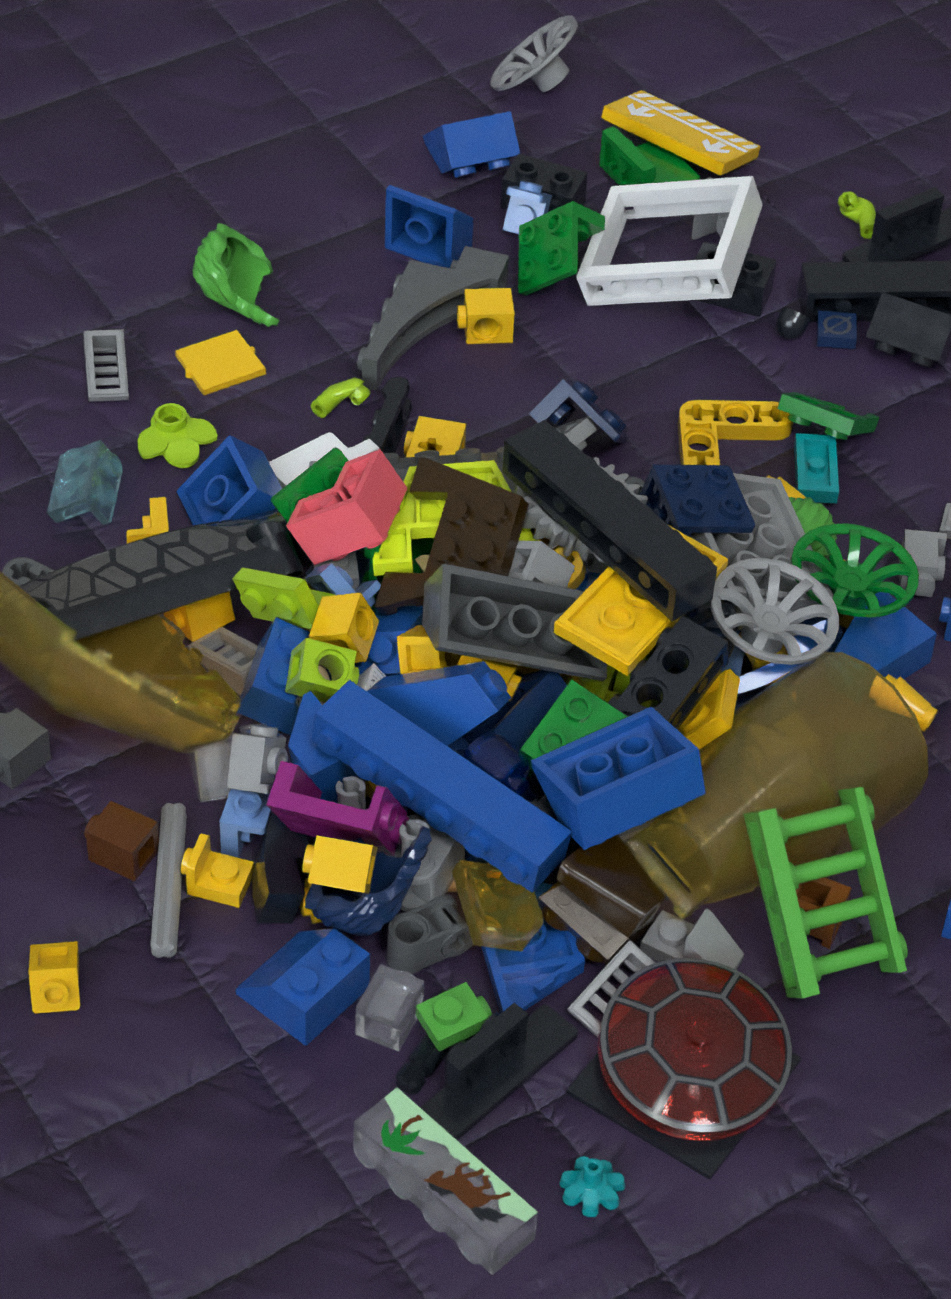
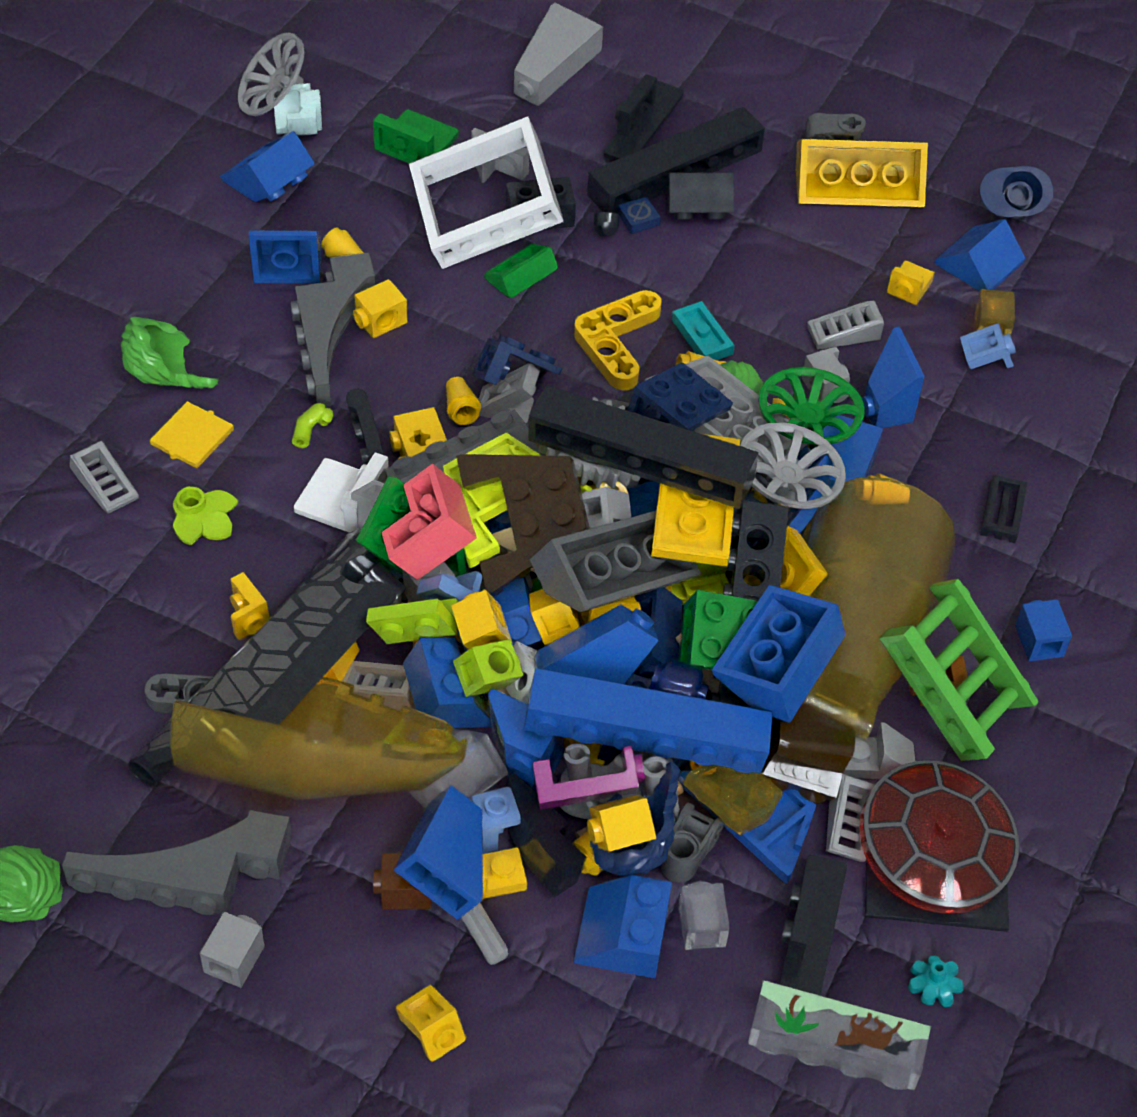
camera: 30 degrees left, 5 degrees up
clear light blue bracket [47,440,123,525] -> none
blue slope [176,435,283,526] -> none
light grey brick [227,725,288,794] -> none
black axle [396,1033,450,1095] -> none
bright green bracket [415,982,492,1052] -> none
black brick [501,153,588,212] -> none
bracket [503,181,552,234] -> none
green bracket [518,201,605,296] -> none
yellow tile [601,90,761,176] -> none
green wing [777,392,879,440] -> none
lime arm [838,191,876,239] -> none
none -> light aqua hair [274,83,322,136]
none -> yellow cone [321,228,363,258]
none -> blue slope [393,785,483,920]
none -> yellow cone [446,377,481,425]
none -> green slope [483,244,558,298]
none -> light grey slope [514,3,603,106]

